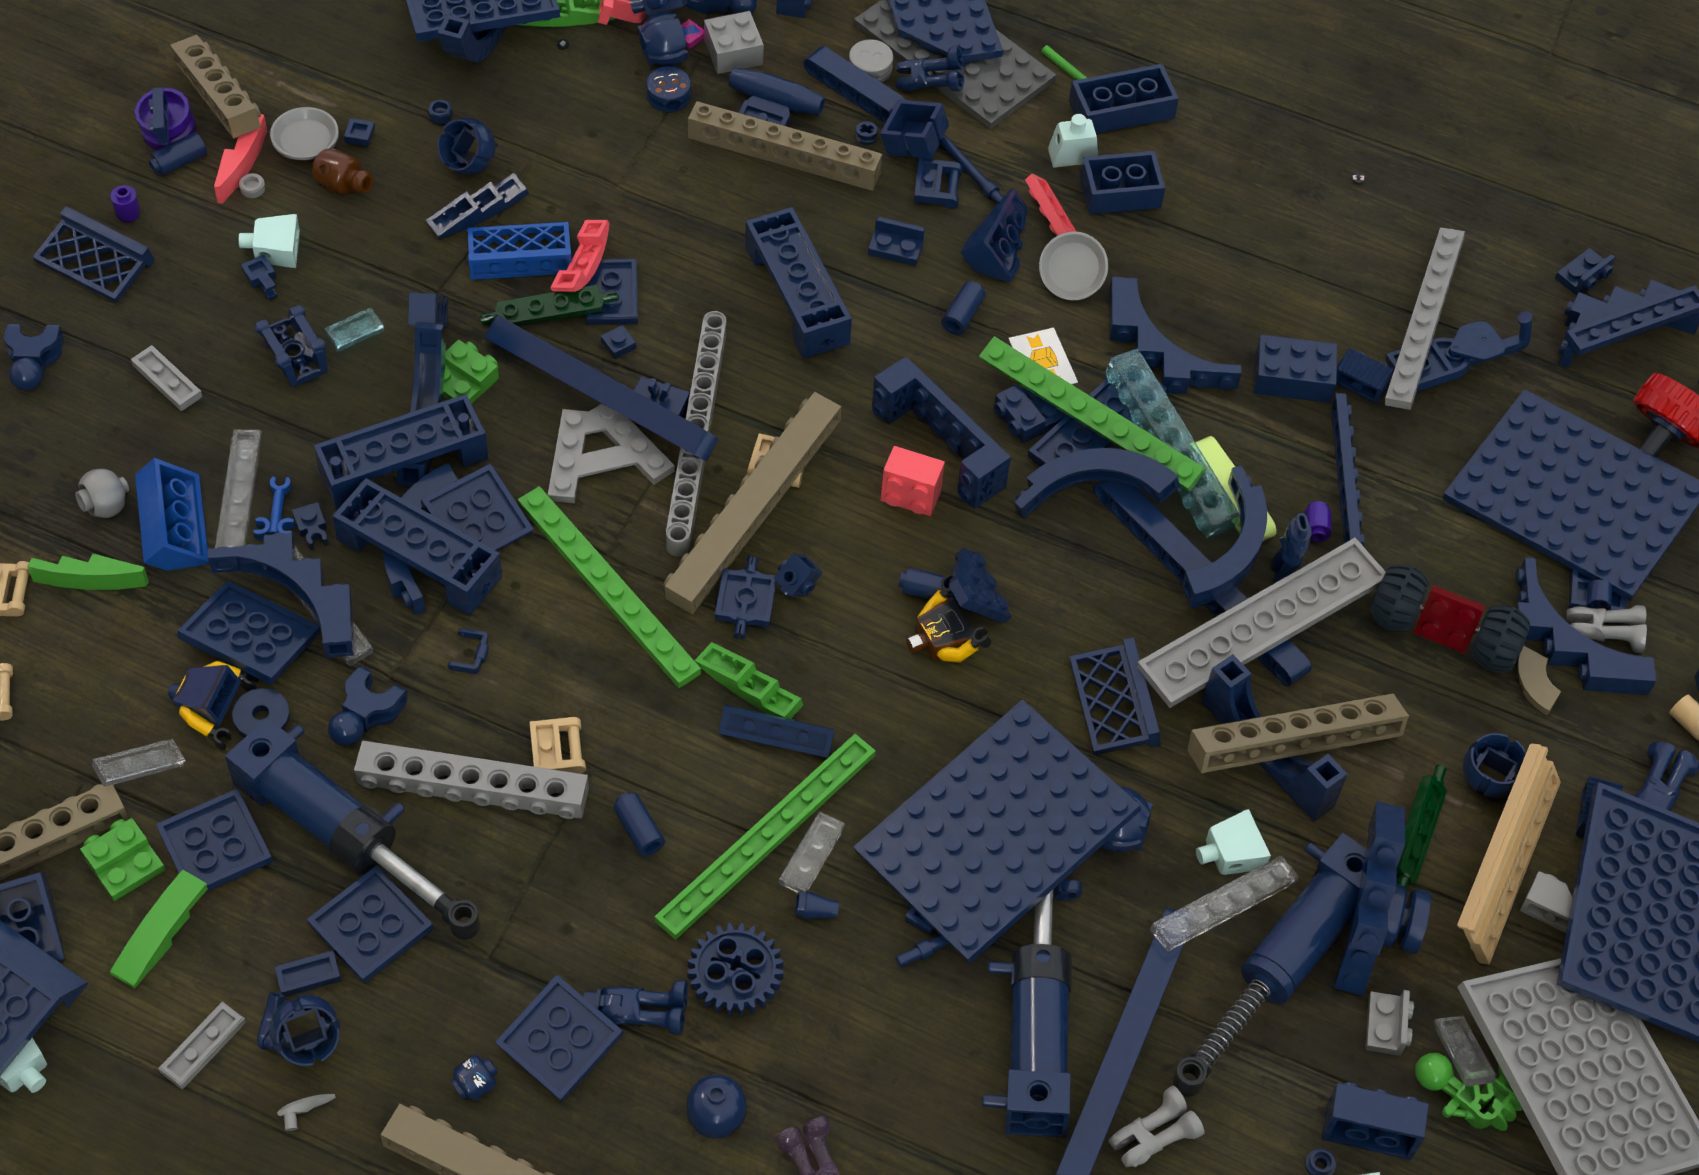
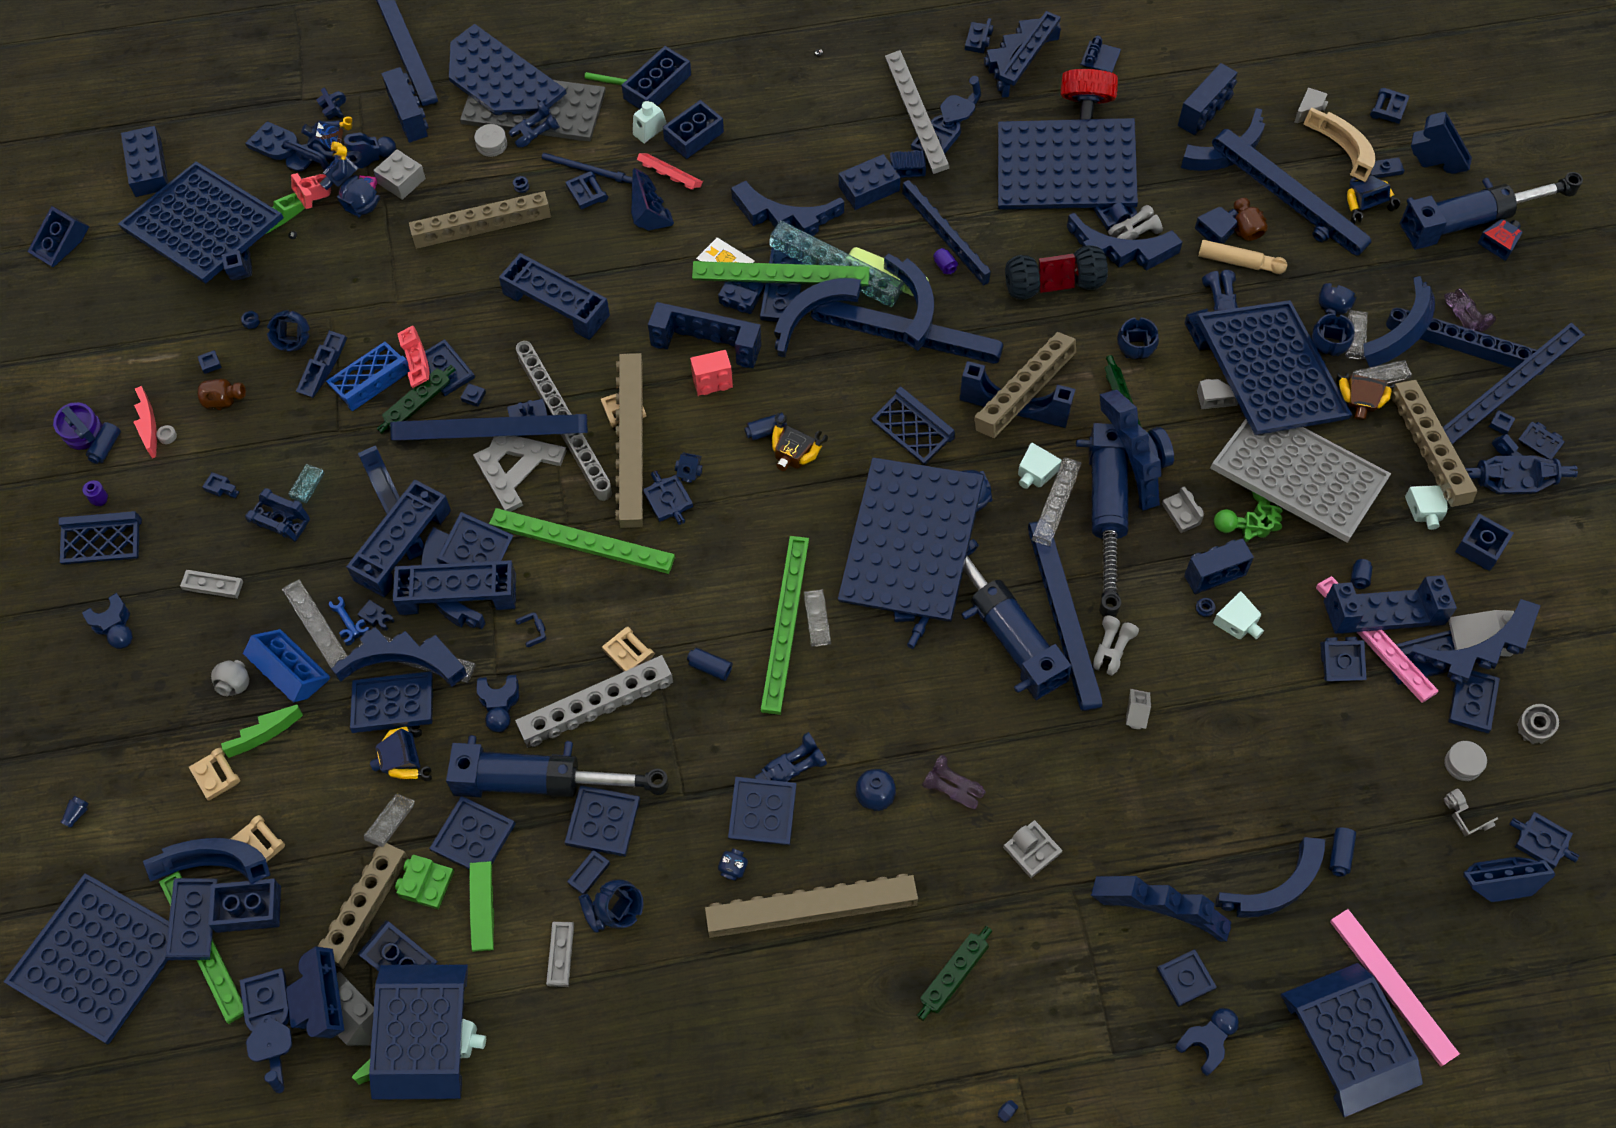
camera: 30 degrees left, 5 degrees up
dark tan brick [170,34,261,139] -> none
dark blue tile [232,688,290,738] -> none
light aqua torso [239,214,300,268] -> none
light grey piece [270,107,339,160] -> none
light grey bar [277,1094,336,1131] -> none
dark blue brick [408,293,449,328] -> none
bright green plate [443,340,499,404] -> none
dark blue head [646,66,691,112] -> none
dark blue gear [687,923,784,1016] -> none
bright green slope [694,642,803,719] -> none
dark blue plate [719,705,835,758] -> none
dark blue plate [728,68,825,127] -> none
dark blue cone [795,890,839,919] -> none
dark blue beam [803,46,906,124] -> none
dark blue bracket [868,217,925,266] -> none
dark blue piece [880,99,949,159] -> none
dark blue brick [941,281,986,335] -> none
dark blue plate [949,548,1012,623] -> none
light grey piece [1039,232,1108,301] -> none
light grey plate [1137,538,1385,708] -> none
dark blue piece [1271,513,1311,583] -> none
clear tile [1434,1015,1496,1087] -> none
tan plate [1457,744,1561,965] -> none
dark tan tile [1516,646,1561,716] -> none

